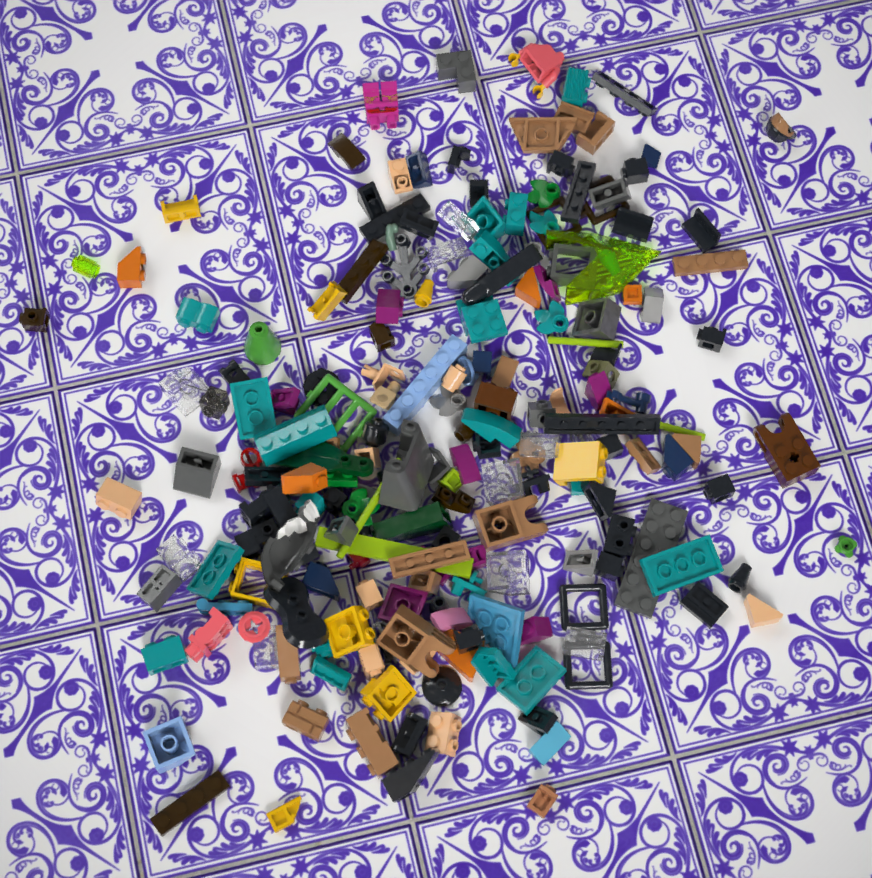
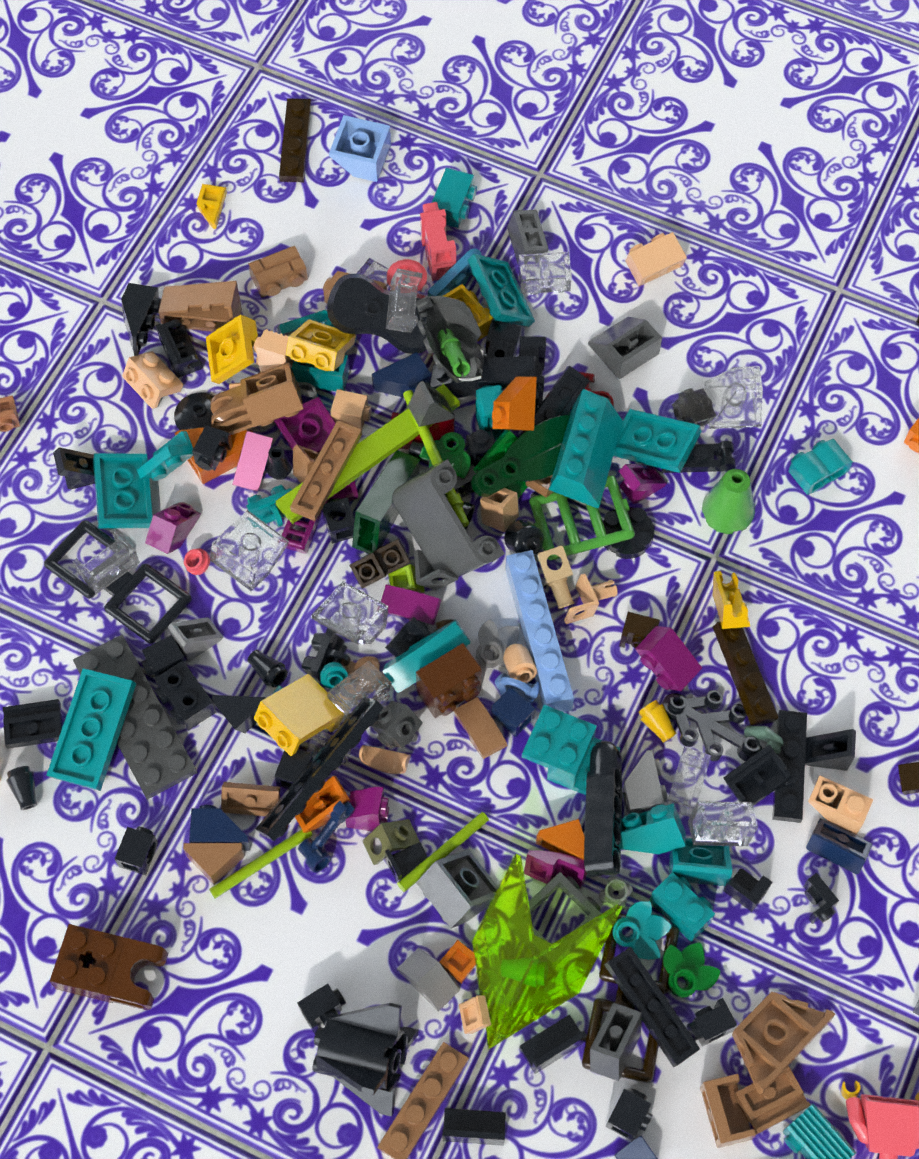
camera: 130 degrees right, 5 degrees down
dark azure plate [467,593,525,668] -> none
medium nougat brick [472,495,549,552] -> none
medium azure slope [529,721,571,766] -> none
teal plate [534,300,569,334] -> none
none -> coral plate [184,548,210,575]
none -> black cone [247,650,288,687]
none -> black brick [312,1003,419,1117]
none -> teal plate [320,662,348,689]
none -> clear panel [386,268,422,333]
none -> bright green pin [437,329,470,377]
none -> light nougat tile [459,995,491,1034]

